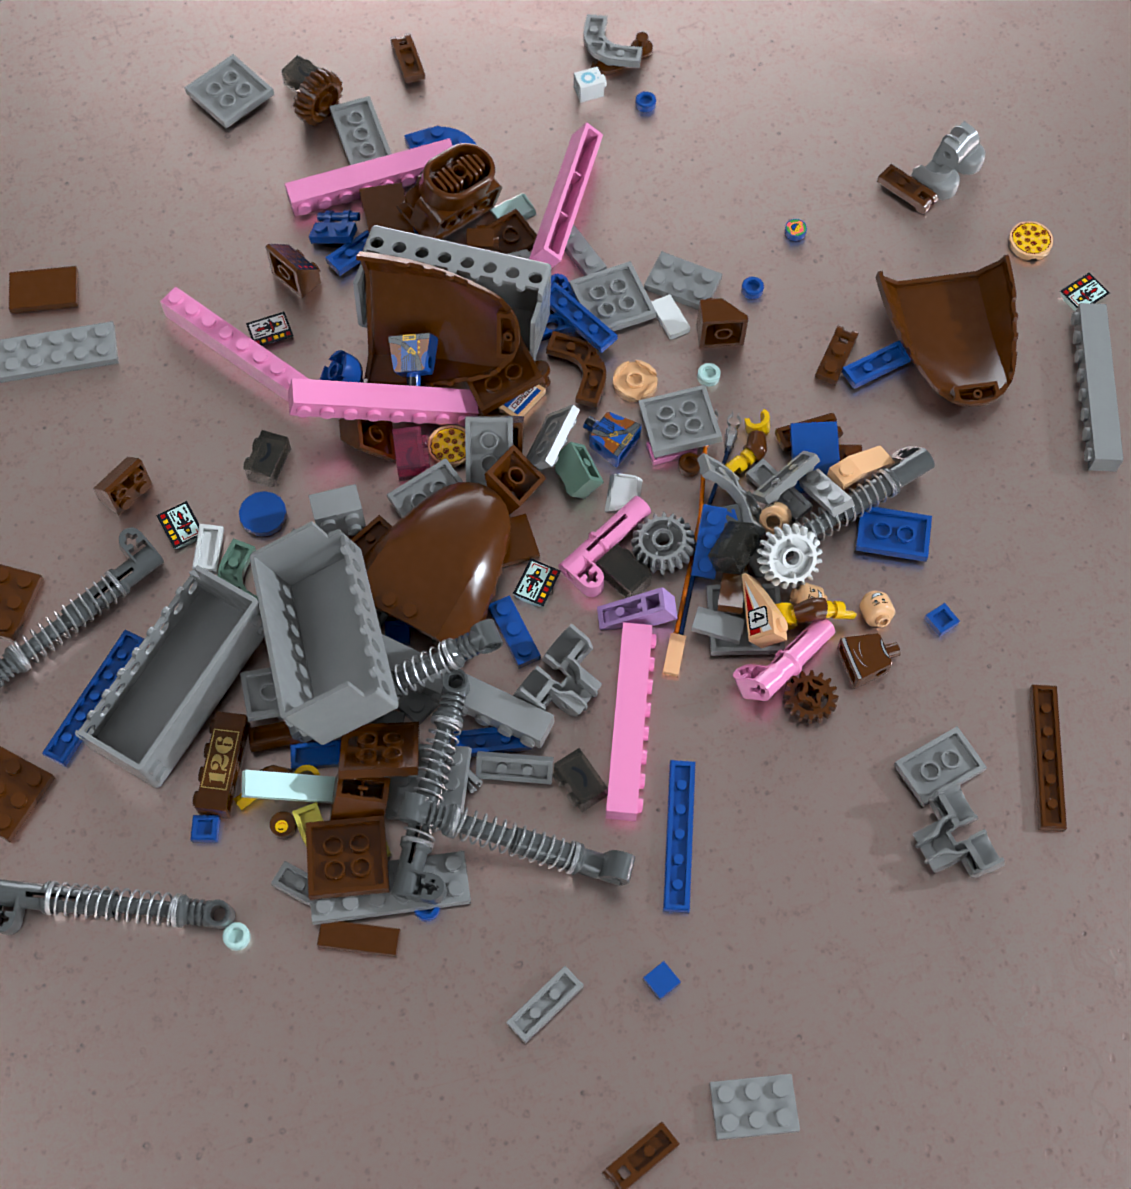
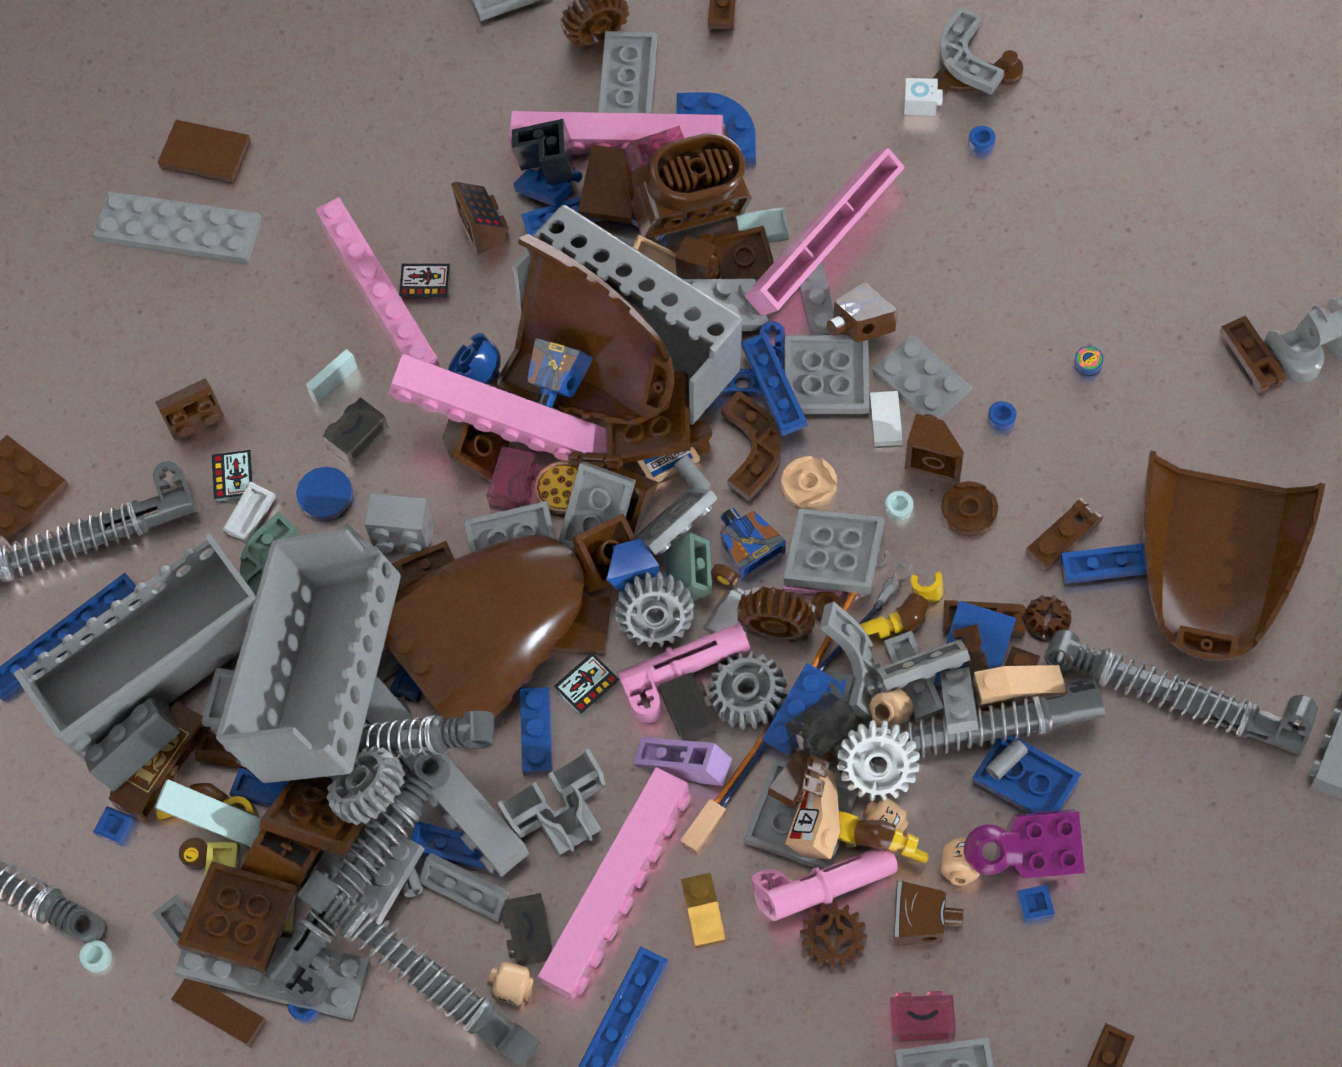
camera: 30 degrees right, 0 degrees up
light grey tile [691,606,746,644] -> none
none -> dark grey slope [84,698,180,792]
none -> light aqua tile [306,349,357,404]
none -> light grey gear [326,746,405,825]
none -> light nougat head [487,961,535,1006]
none -> black brick [512,119,574,184]
none -> reddish brown axle [568,451,623,471]
none -> blue slope [607,539,659,592]
none -> light grey gear [615,571,694,648]
none -> clear pink brick [623,126,684,173]
none -> light grey axle [674,455,711,489]
none -> slope [681,873,726,947]
none -> reddish brown tile [711,564,739,590]
none -> reddish brown gear [737,586,816,641]
none -> reddish brown piece [792,754,830,806]
none -> reddish brown torso [827,282,898,343]
none -> clear pink brick [889,991,956,1042]
none -> reddish brown tile [941,481,998,537]
none -> reddish brown piece [953,622,989,678]
none -> magenta brick [963,809,1085,879]
none -> light grey axle [986,739,1028,781]
none -> reddish brown gear [1024,595,1071,640]
none -> dark grey piece [1044,630,1318,756]

